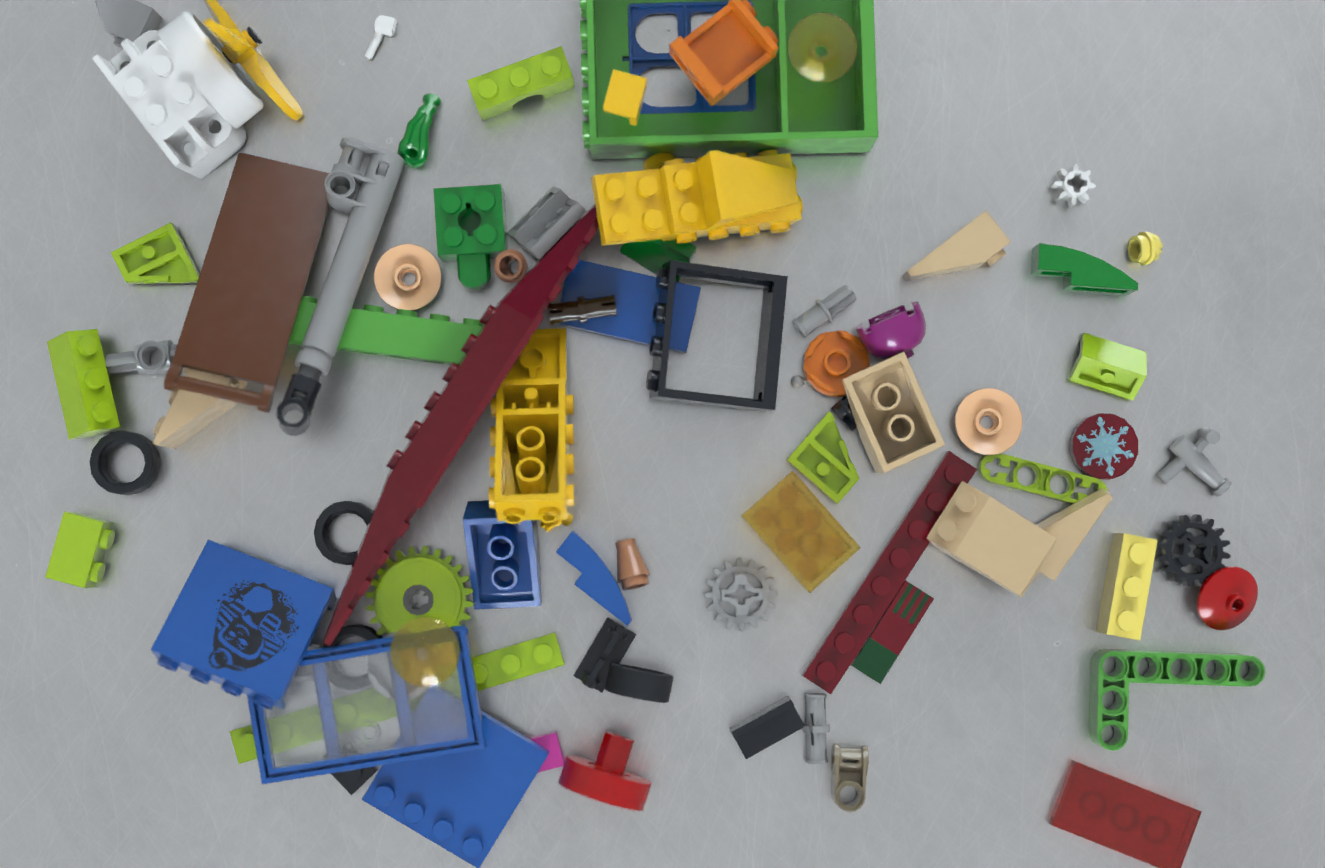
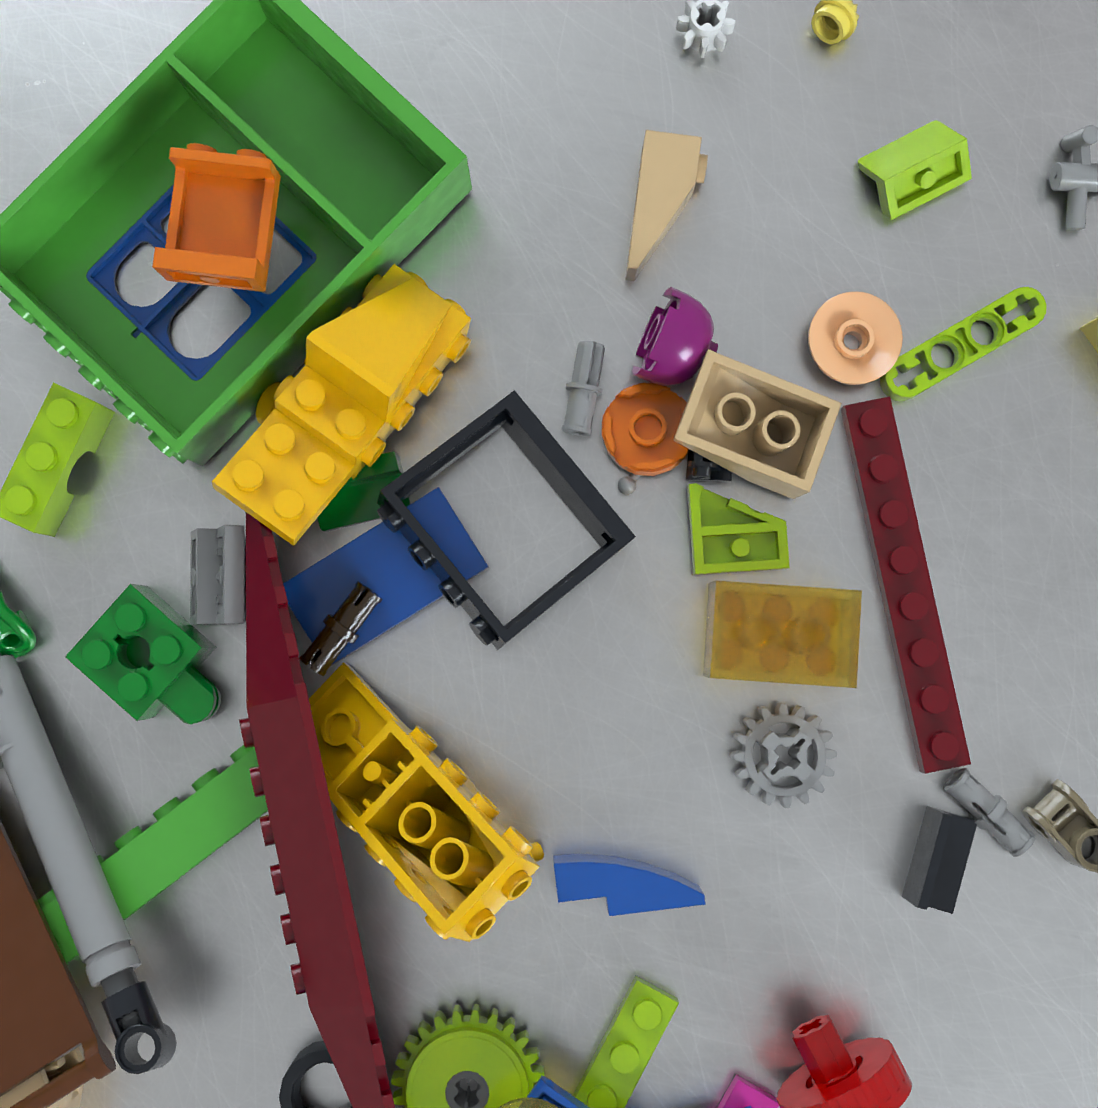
camera: 40 degrees left, 0 degrees up
light nougat dish [374,244,442,311] -> none
blue slope [463,500,542,610] -> none
nougat cone [494,249,527,283] -> none
black hinge [573,617,637,693] -> none
yellow panel [603,69,647,126] -> none
black tyre [605,663,673,703] -> none
nougat cone [615,538,650,590] -> none
clear yellow dish [788,13,857,82] -> none
tile [851,580,934,684] -> none
tan slope [926,481,1058,598] -> none
green slope [1030,243,1138,295] -> none
tan slope [1036,488,1113,581] -> none
dark red tile [1070,413,1138,480] -> none

